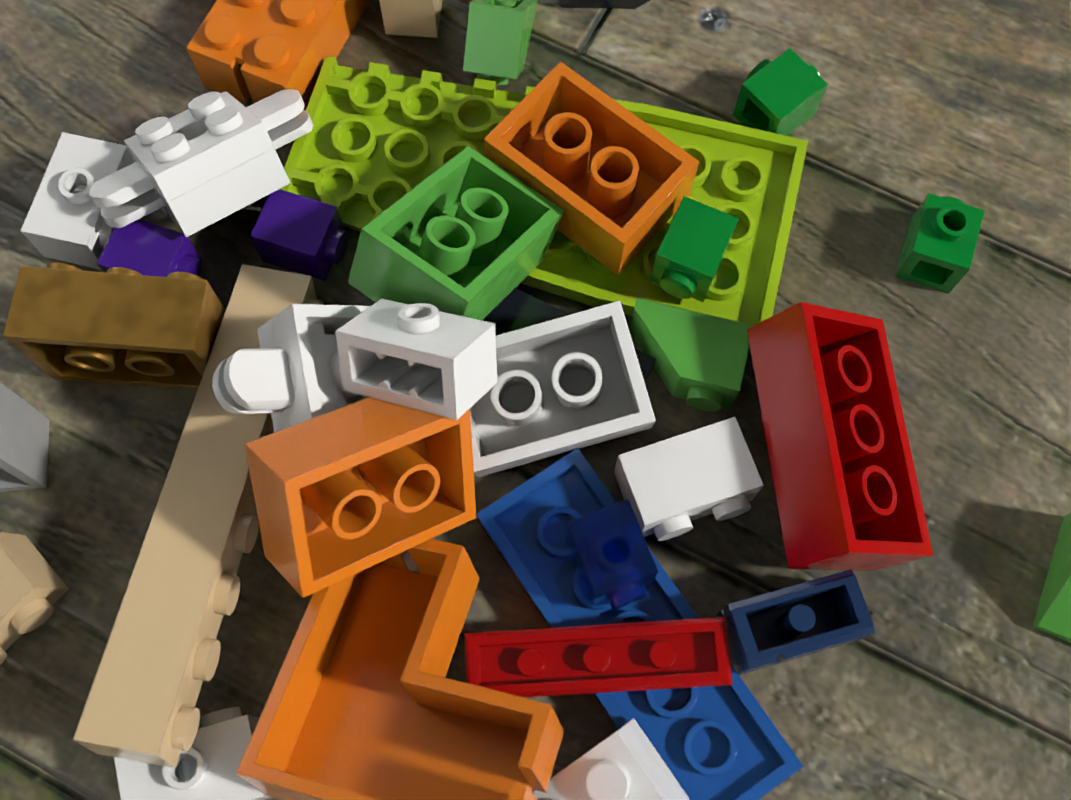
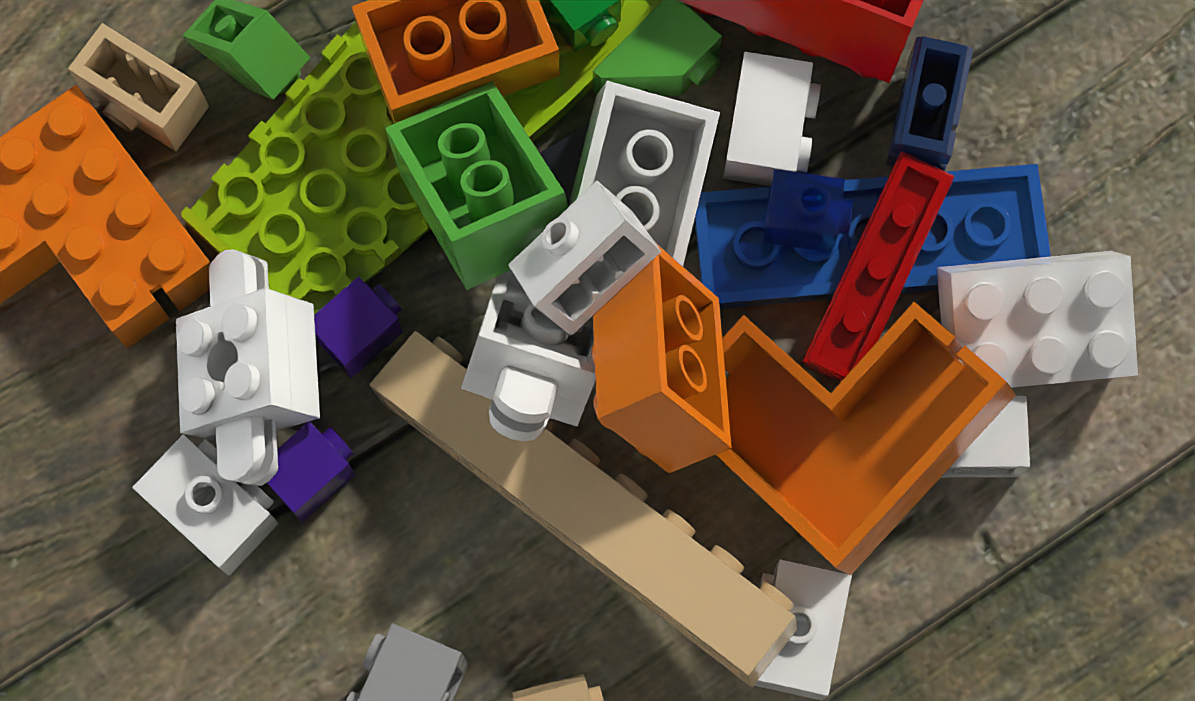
camera: 60 degrees left, 5 degrees up
pearl gold brick [3,263,226,390] -> none

